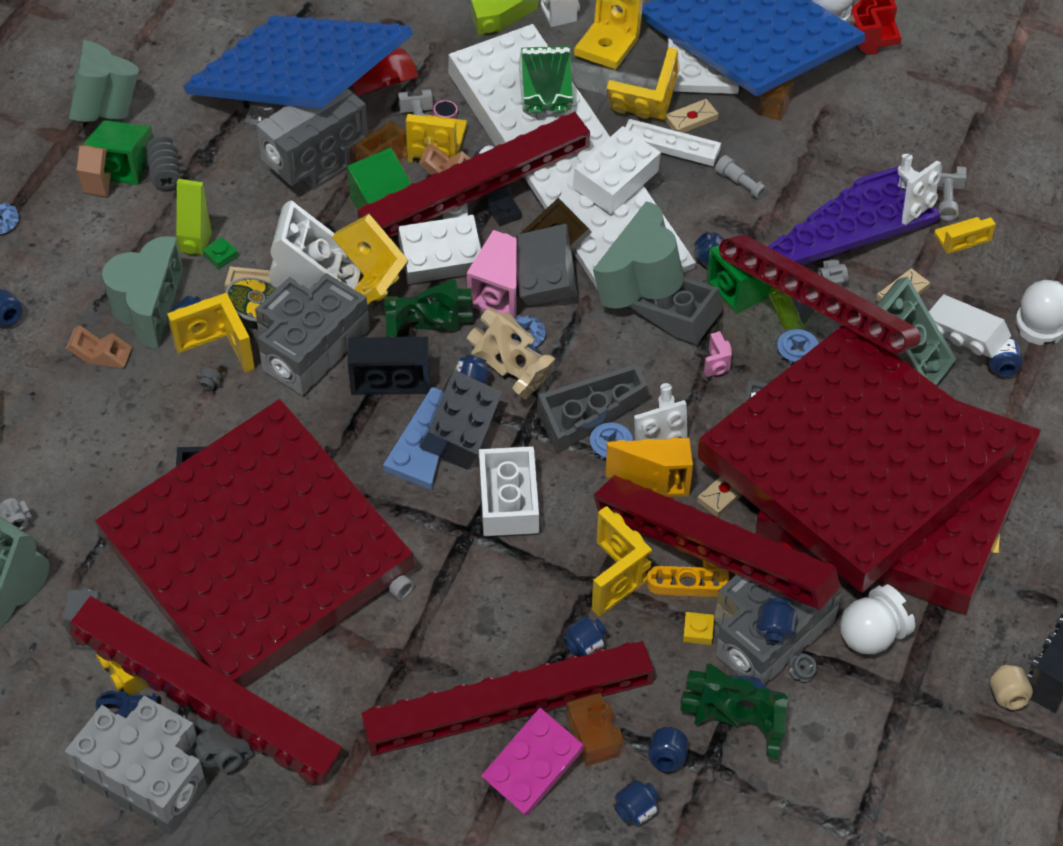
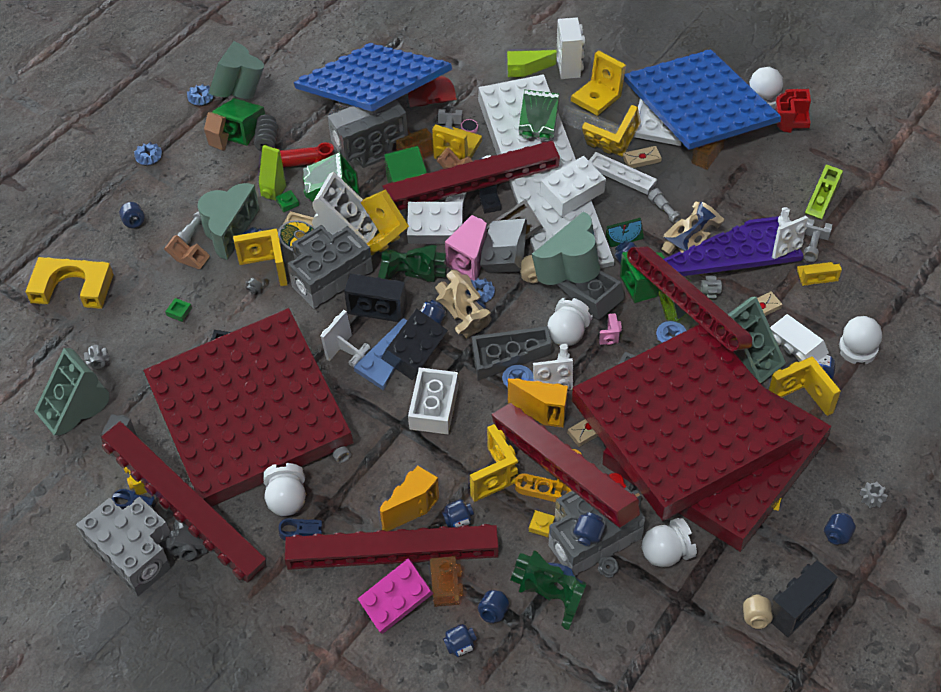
camera: 15 degrees right, 0 degrees up
none -> green plate [165,298,192,322]
none -> light grey piece [177,211,202,245]
none -> medium blue gear [187,84,214,105]
none -> white tile [264,463,306,516]
none -> dark blue piece [278,518,322,541]
none -> red piece [280,142,335,168]
none -> slope [303,152,359,202]
none -> white plate [321,310,371,367]
none -> light orange slope [380,465,439,531]
none -> tan head [520,255,538,283]
none -> white tile [548,298,593,346]
none -> slope [606,218,644,247]
none -> tan hips [662,201,725,256]
none -> yellow bracket [769,356,841,416]
none -> lime slope [805,164,843,220]

